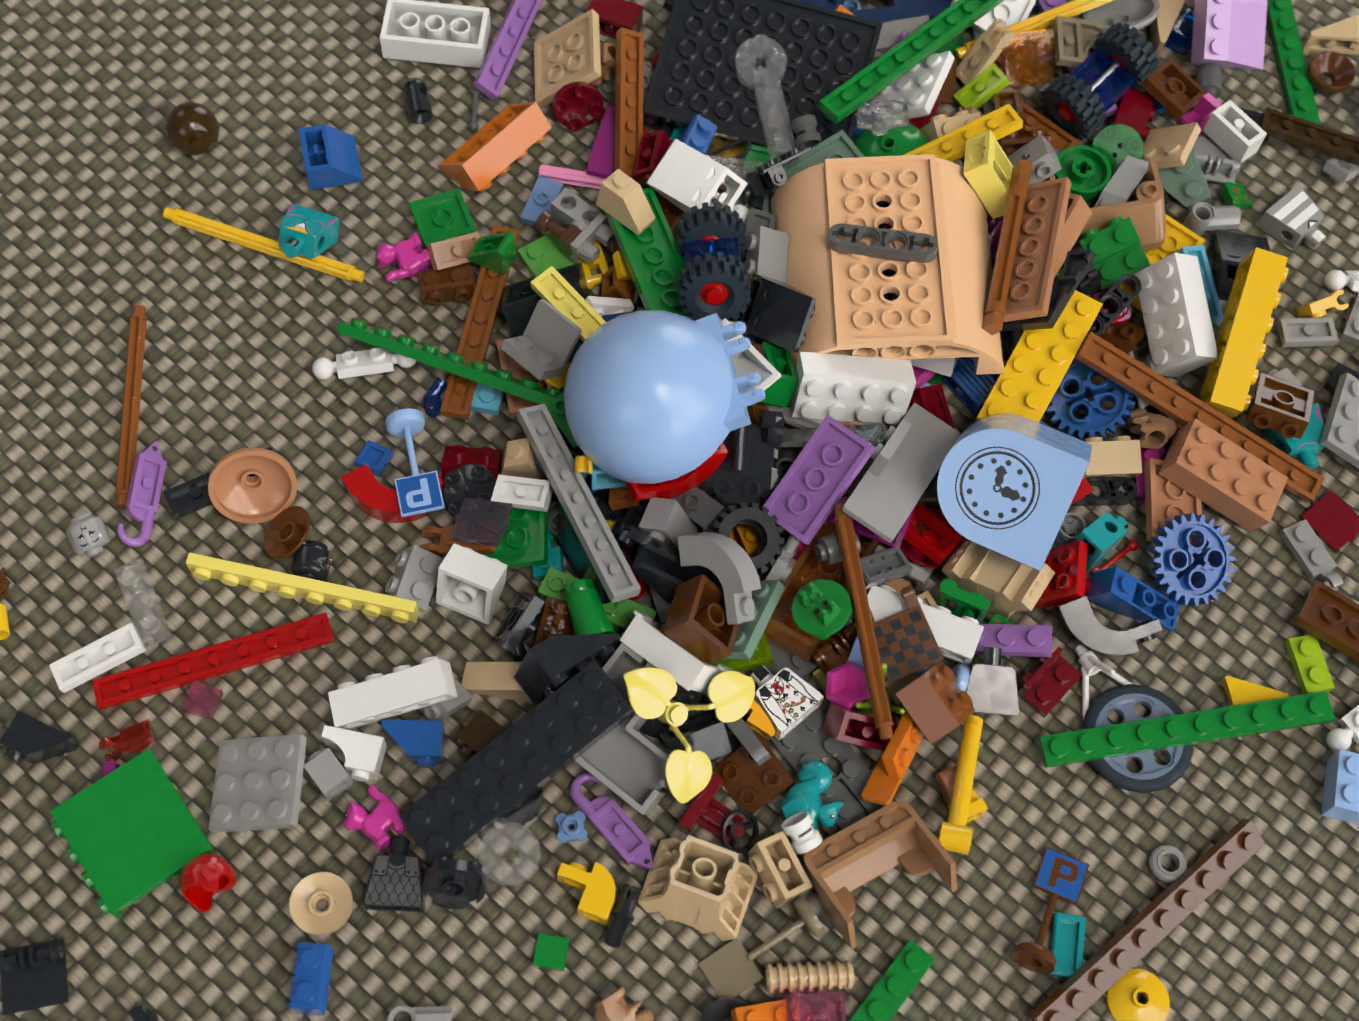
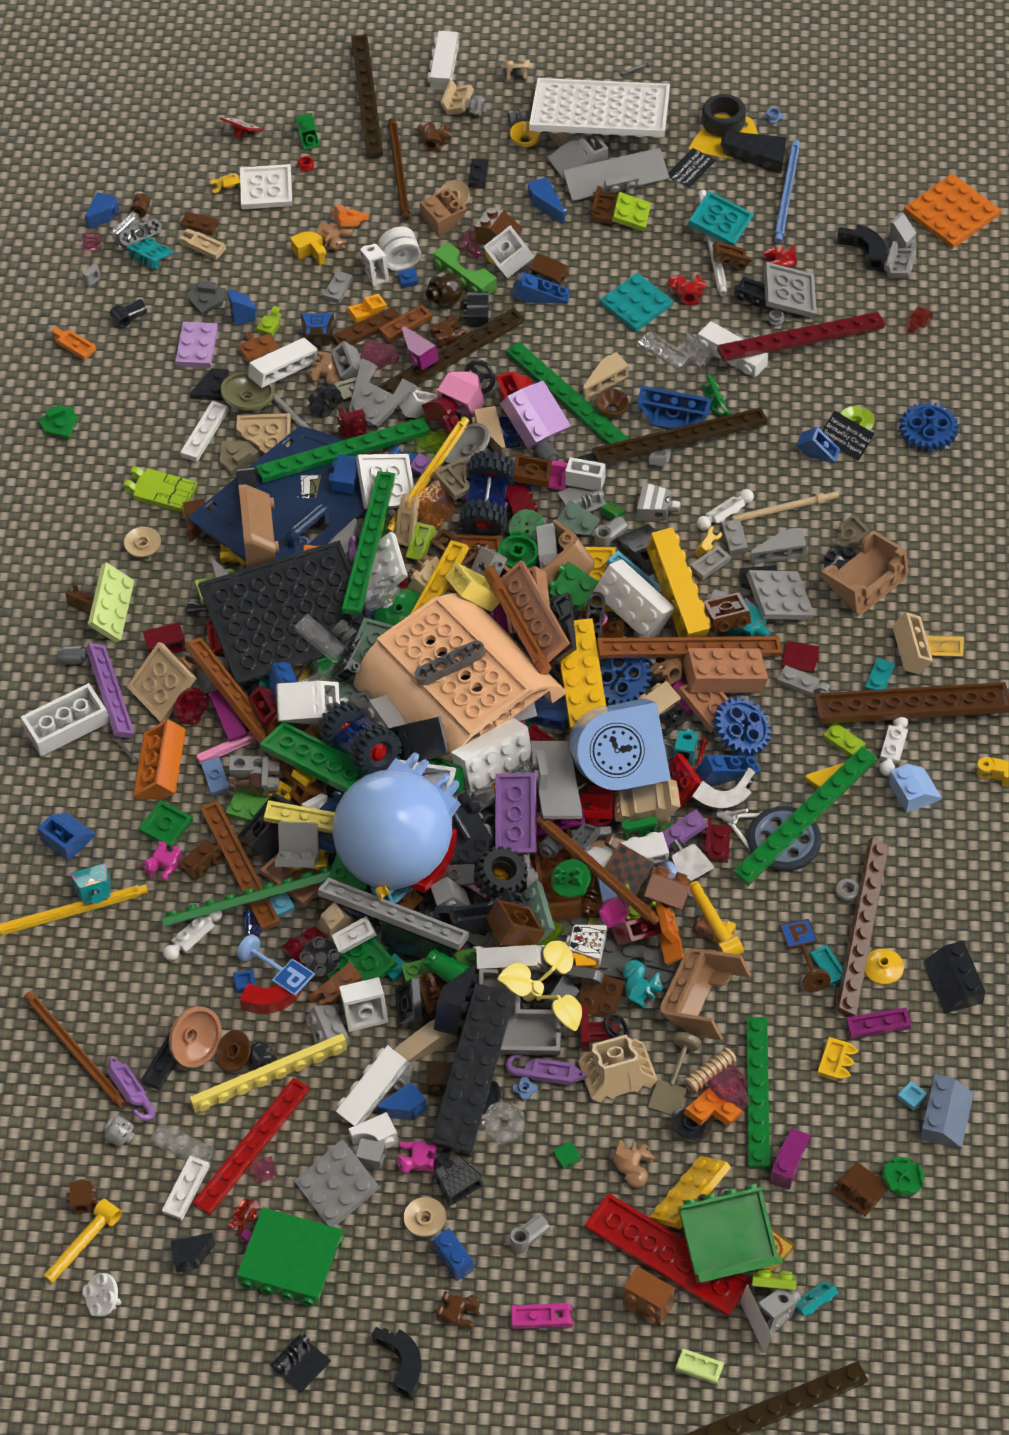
camera: 30 degrees left, 10 degrees down
red cap [179,853,236,913] -> none
black piece [403,77,433,124] -> none
black plate [422,856,486,909] -> none
medium nougat plate [427,231,480,271] -> none
piece [450,498,513,547] -> none
green slope [467,231,517,276] -> none
yellow brick [557,862,616,926] -> none
tan slope [596,169,656,236] -> none
black axle [604,884,641,948] -> none
light grey arch [677,532,761,624] -> none
clear plate [735,34,788,89] -> none
black plate [742,171,765,209] -> none
tan brick [748,831,812,909] -> none
white wheel [781,811,823,854] -> none
tan plate [1142,123,1201,169] -> none

